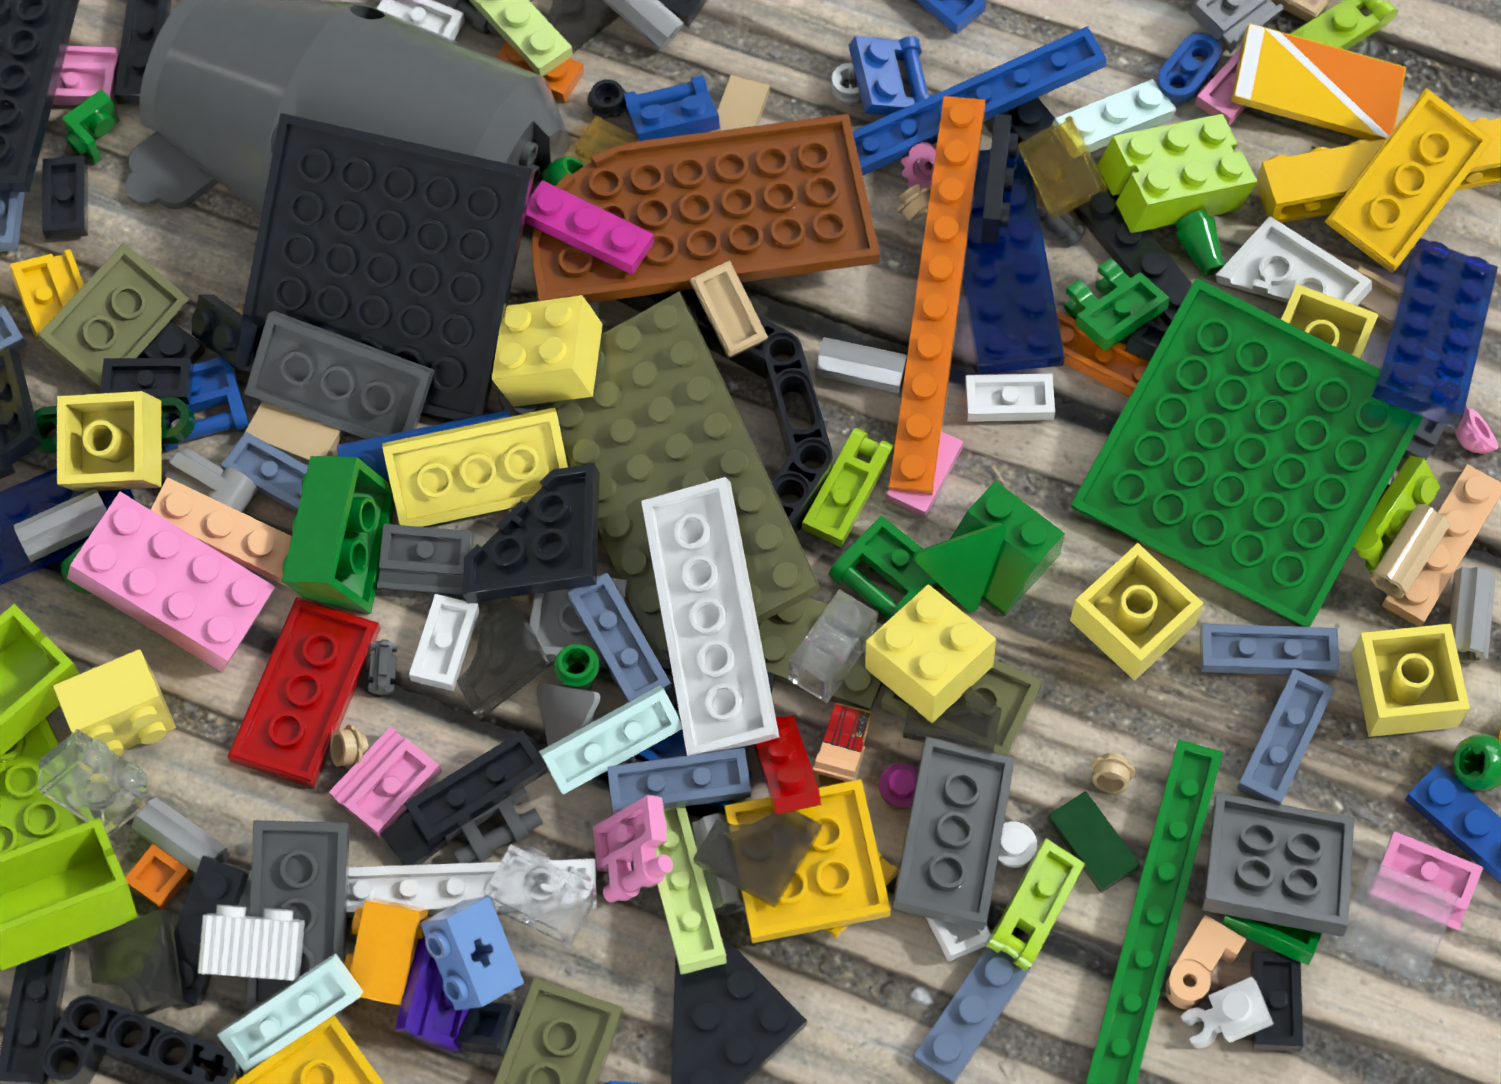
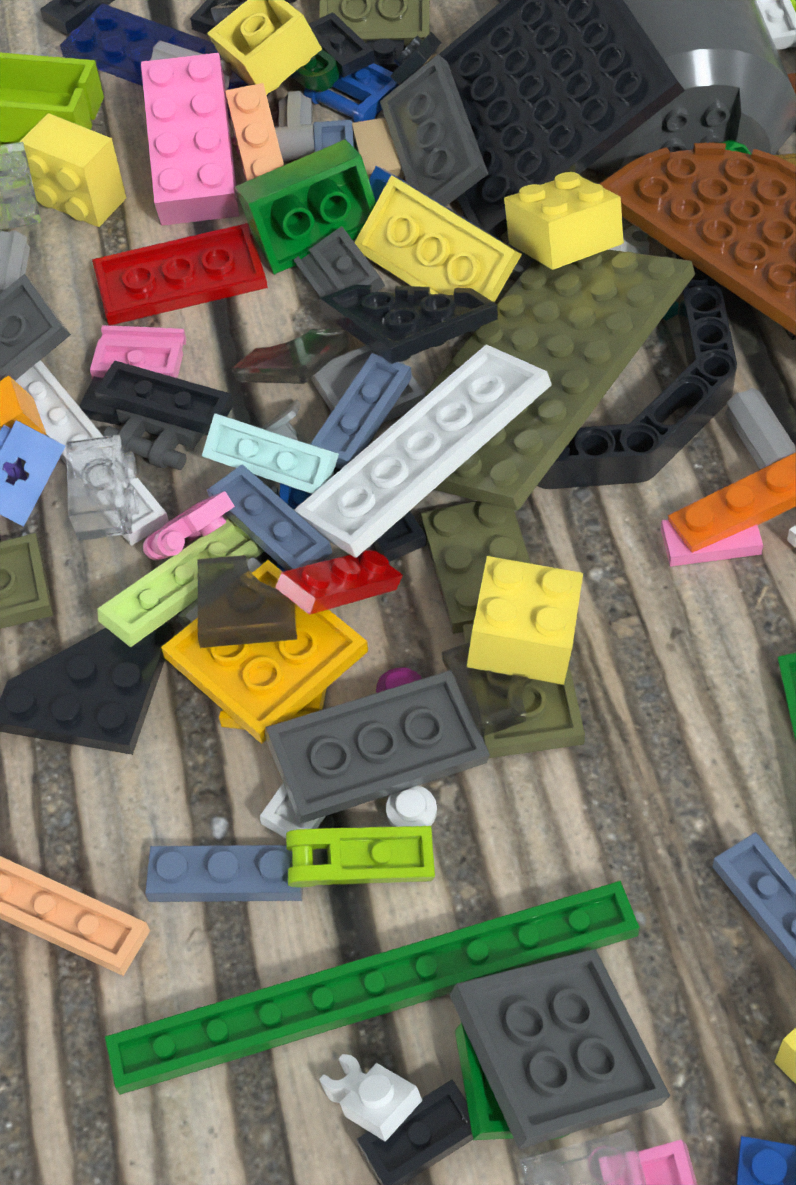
camera: 60 degrees right, 10 degrees down
tan plate [330,725,368,770] -> none
dark grey piece [367,639,397,696] -> none
white plate [409,594,480,691] -> none
dark pink plate [524,180,654,275] -> none
green cone [554,644,599,691] -> none
tan tile [690,260,768,359] -> none
clear brick [789,589,878,703] -> none
lime plate [802,428,895,548] -> none
leg [812,702,872,787] -> none
green plate [828,515,939,622] -> none
green piece [913,523,1007,612] -> none
green slope [949,480,1065,616] -> none
dark green tile [1047,791,1140,893] -> none
light yellow brick [1070,543,1204,681] -> none
tan plate [1090,752,1136,794] -> none
light nougat leg [1165,915,1246,1009] -> none
sand blue plate [1236,668,1335,804] -> none

